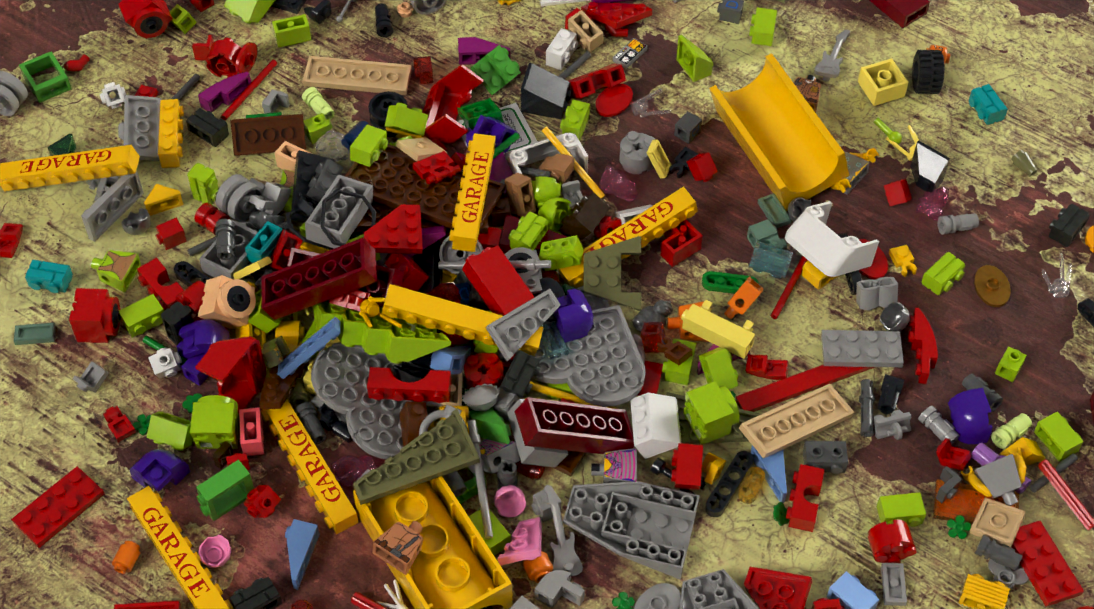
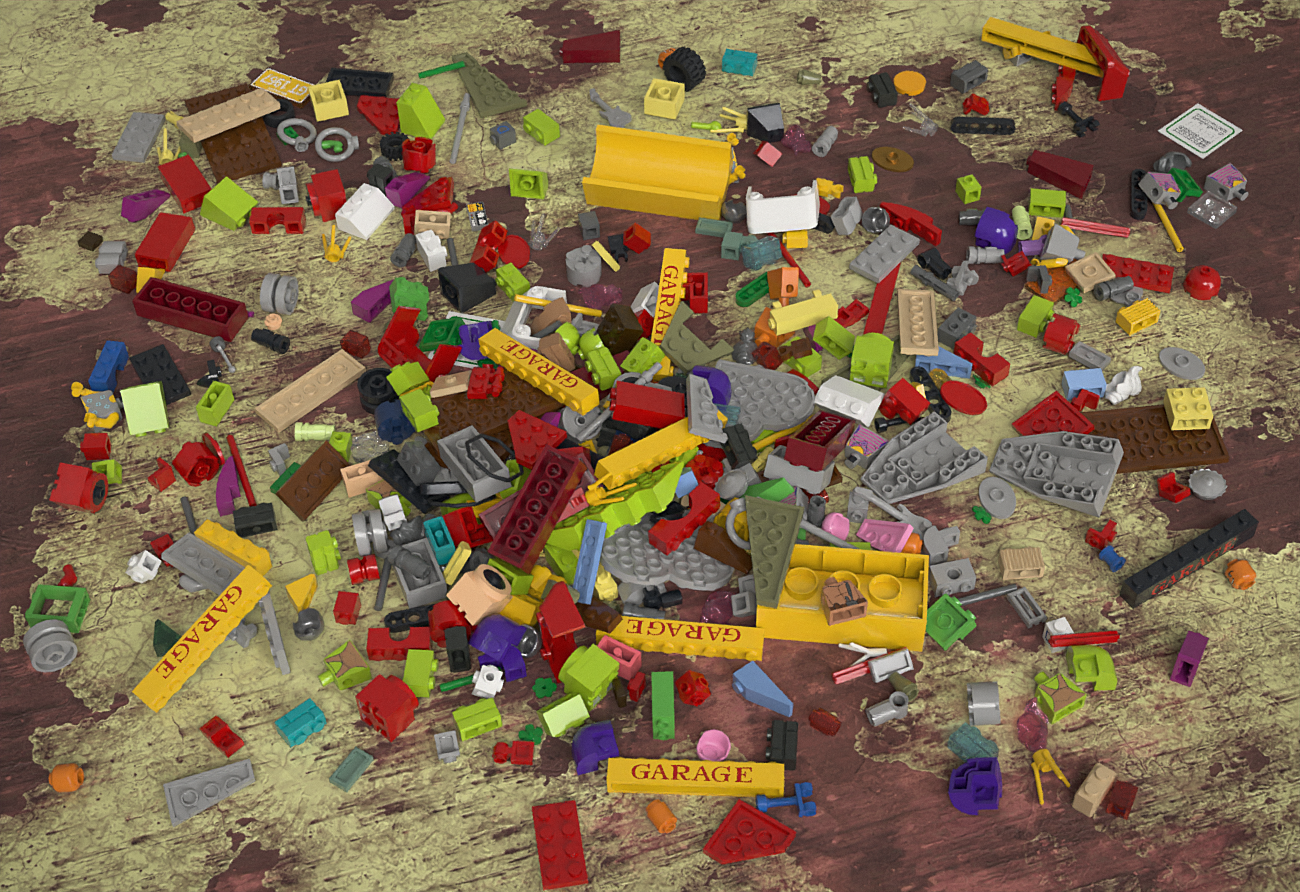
camera: 50 degrees left, 5 degrees down
none -> dark grey axle [390,233,417,267]
none -> lime brick [452,697,502,741]
none -> red piece [940,380,987,415]

